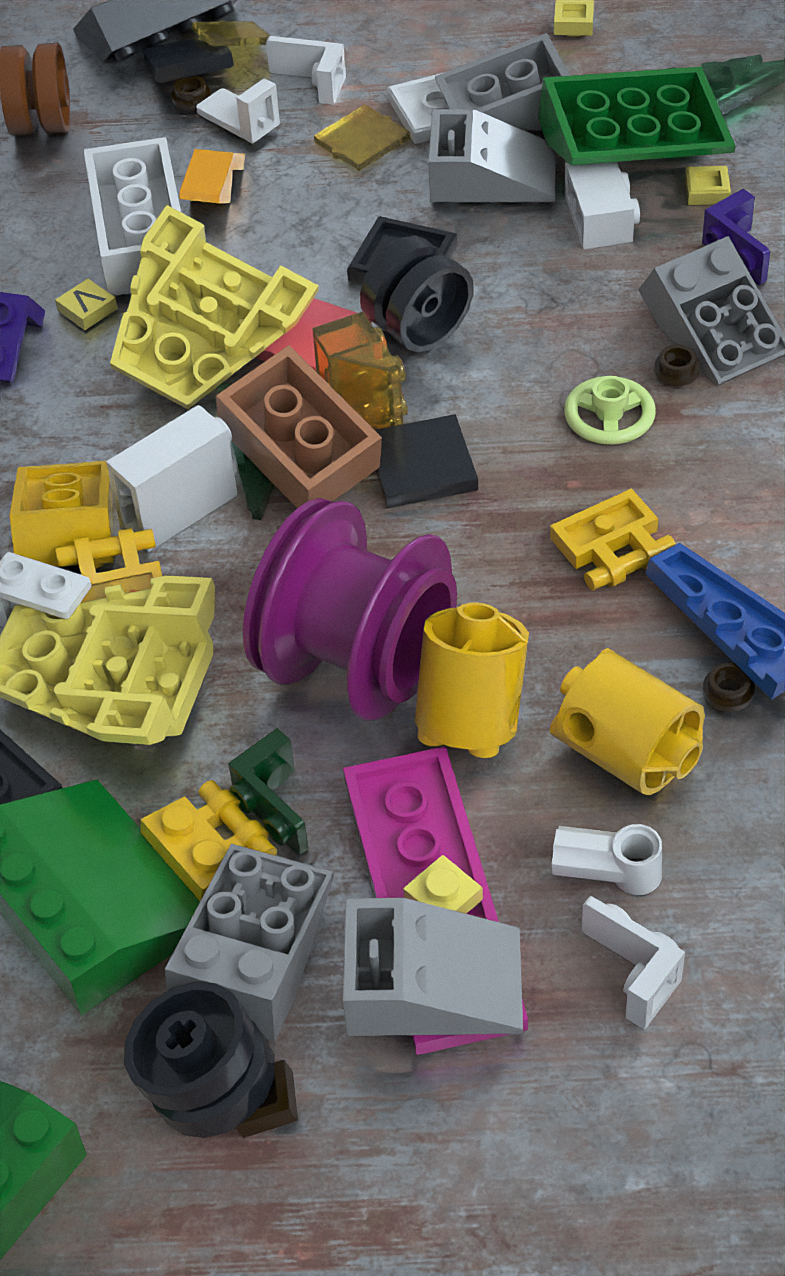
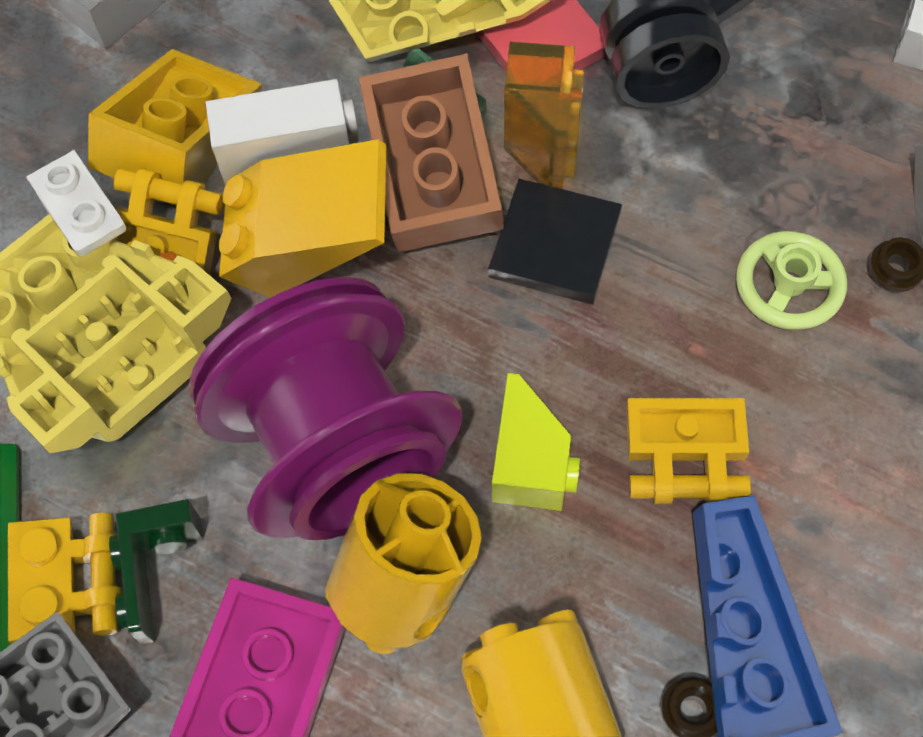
camera: 30 degrees right, 15 degrees up
none -> yellow slope [219,139,386,298]
none -> neon yellow slope [492,373,580,511]

